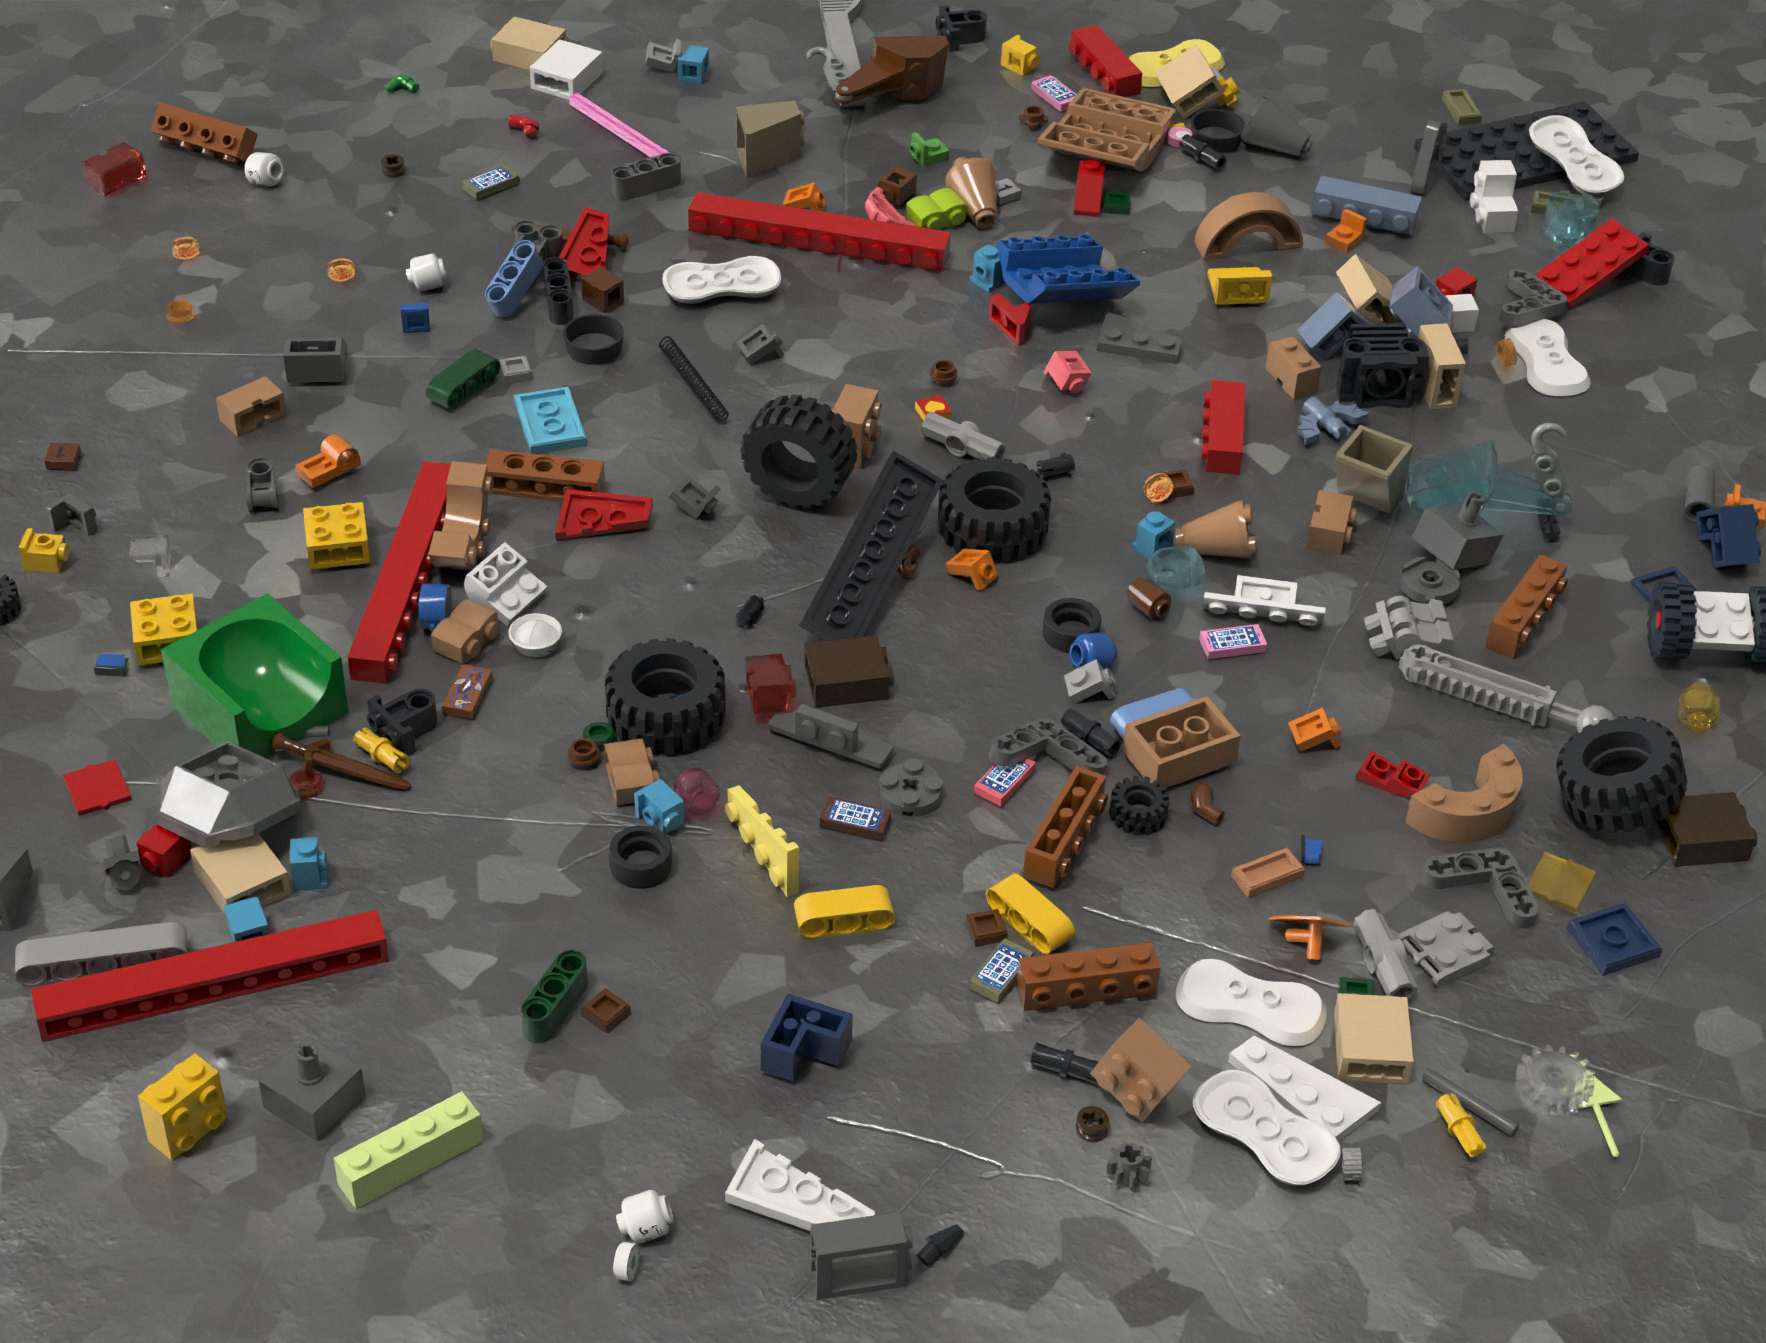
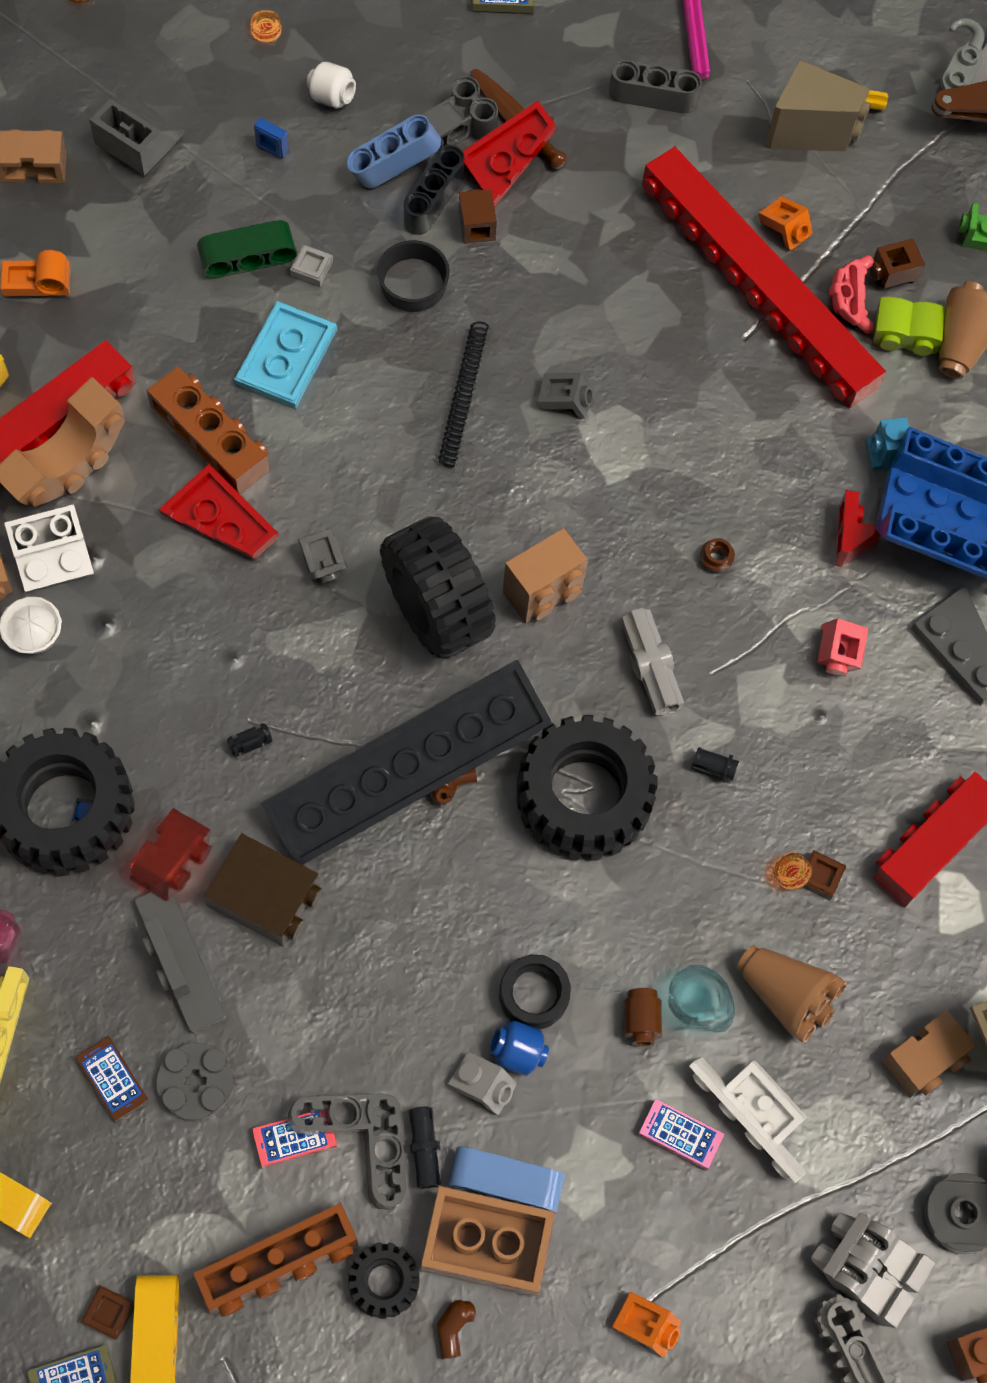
camera: 35 degrees right, 25 degrees up
white plate [662,256,781,304] -> none
tile [915,394,952,421] -> none
orange bracket [945,549,998,590] -> none
dark azure brick [1131,511,1176,562] -> none

